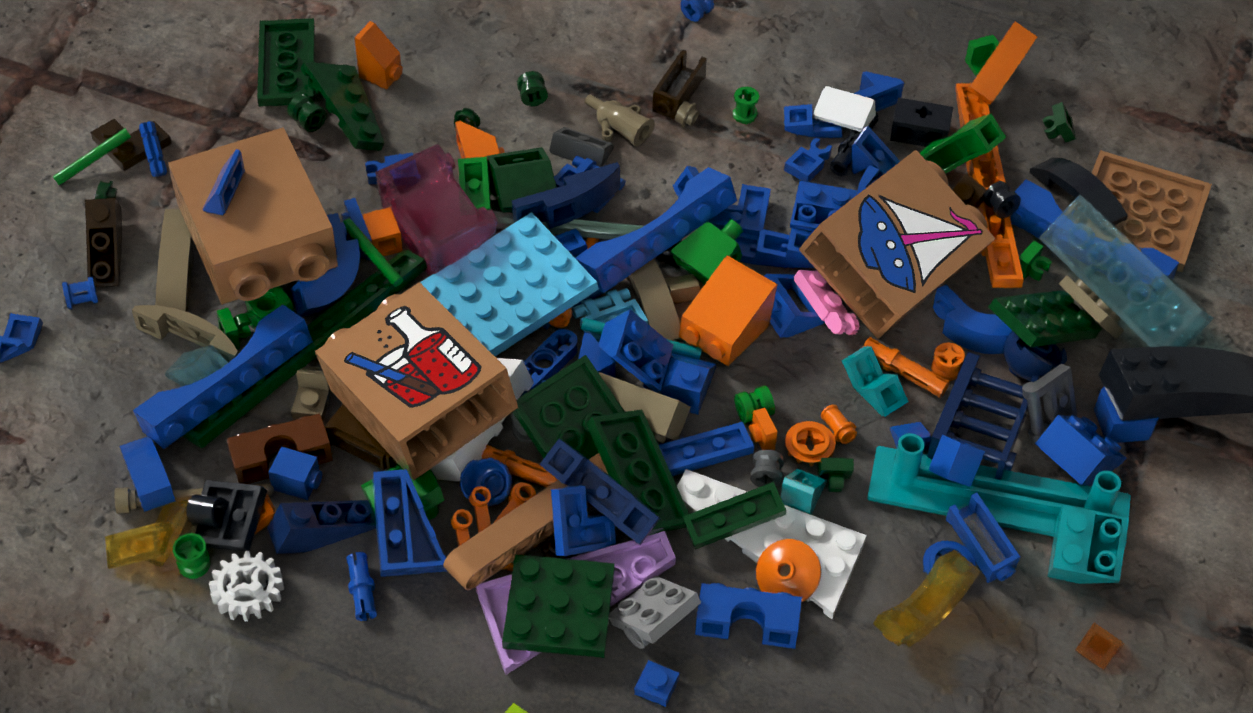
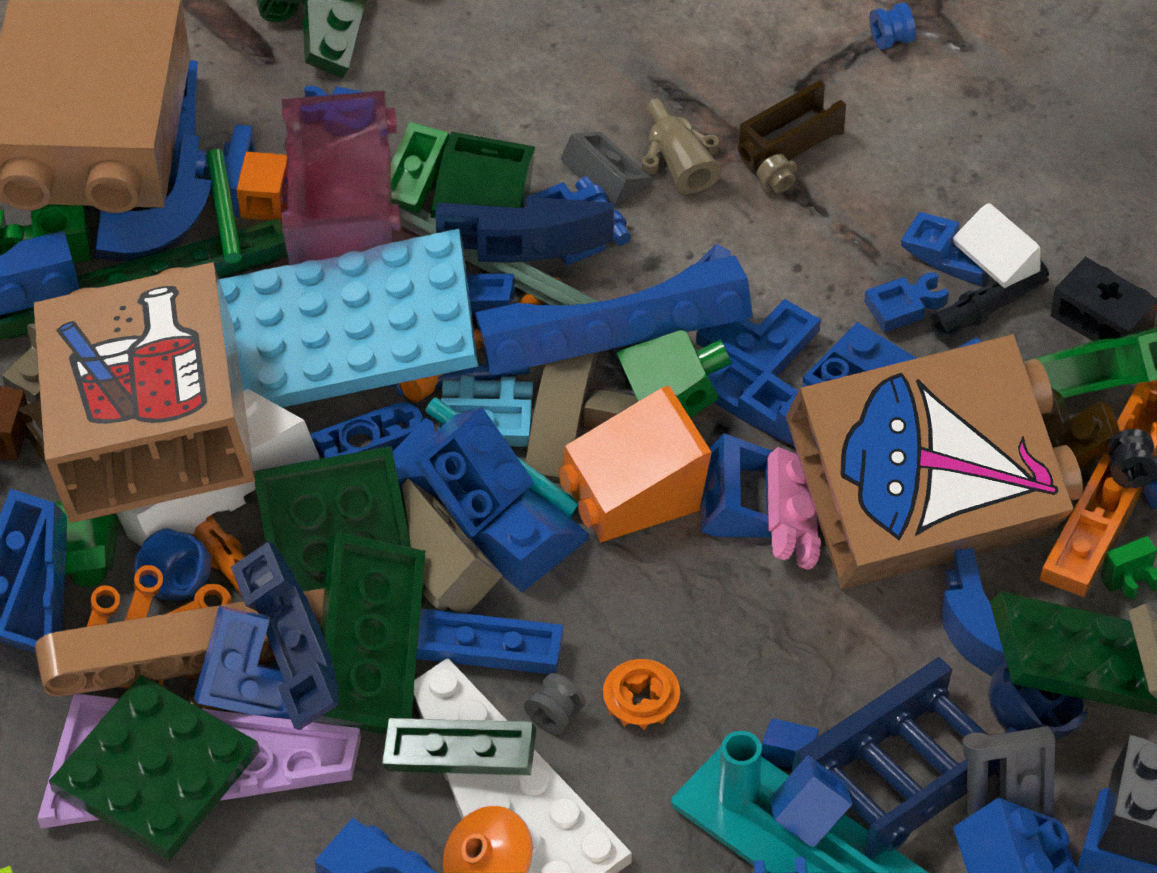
camera: 30 degrees right, 0 degrees up
blue slope [203,149,245,215] -> none
dark green plate [454,108,481,129] -> none
orange slope [455,121,504,159] -> none
dark green wheel [517,71,548,107] -> none
light grey plate [609,575,701,649] -> none
green bush [733,86,759,124] -> none
green wheel [734,385,775,424] -> none
orange plate [749,407,778,450] -> none
teal slope [781,469,827,515] -> none
dark green tile [818,458,854,493] -> none
orange pin [820,404,857,444] -> none
teal slope [841,346,909,417] -> none
blue slope [852,126,900,178] -> none
blue slope [853,72,904,112] -> none
orange pin [862,337,950,399] -> none
orange wheel [931,342,965,381] -> none

